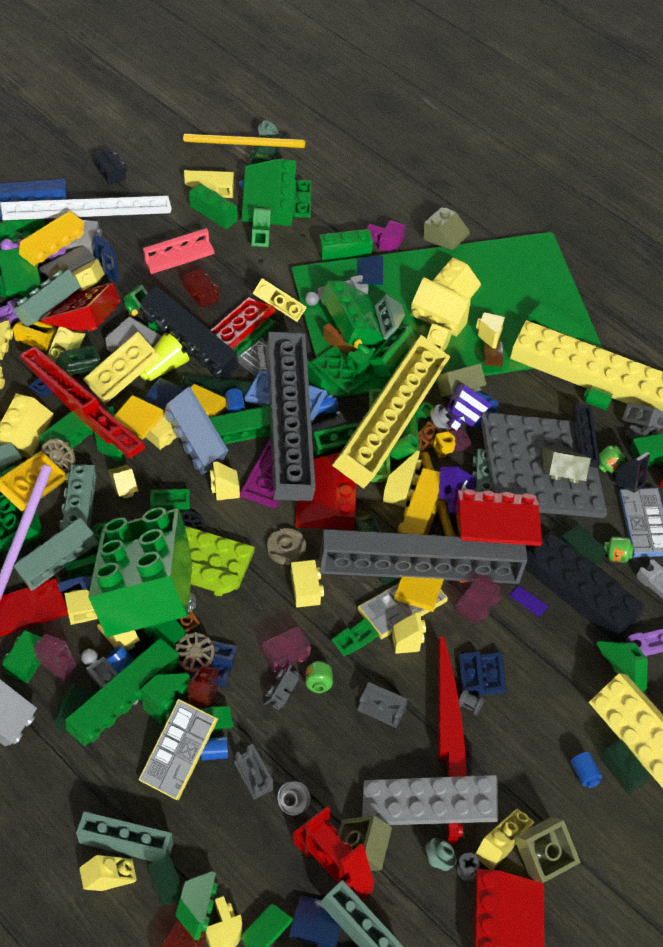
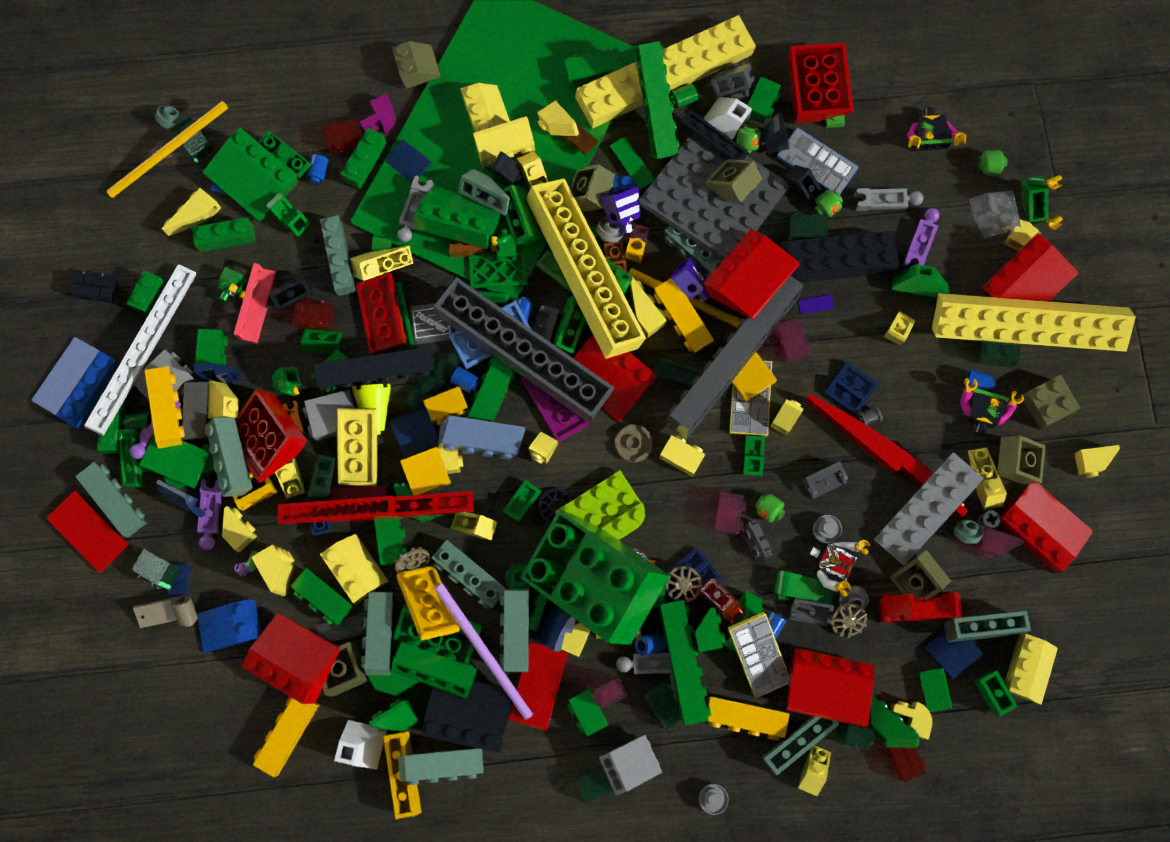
camera: 50 degrees left, 25 degrees up
none -> green brick [127,270,167,316]
none -> green brick [195,329,228,365]
none -> green piece [218,267,249,301]
none -> black brick [269,273,313,310]
none -> dark orange plate [283,401,306,434]
none -> green slope [301,329,342,354]
none -> blue brick [305,154,329,185]
none -> sand green brick [320,215,357,296]
none -> clear red brick [322,118,363,153]
none -> green tile [372,235,392,252]
none -> black slope [492,151,524,187]
none -> green tile [609,137,655,191]
none -> green brick [633,41,679,159]
none -> light grey plate [698,784,729,815]
none -> white slope [704,97,752,140]
none -> yellow brick [707,697,789,741]
none -> green door [774,571,834,605]
none -> black slope [783,165,824,208]
none -> red slope [787,648,874,727]
none -> torso [808,540,870,597]
none -> light grey plate [813,515,842,544]
none -> dark tan wheel [831,603,867,638]
none -> light yellow slope [884,311,915,346]
none -> torso [960,378,1024,436]
none -> clear pink slope [975,528,1025,559]
none -> olive brick [1023,375,1080,430]
none -> light yellow slope [1074,445,1120,478]

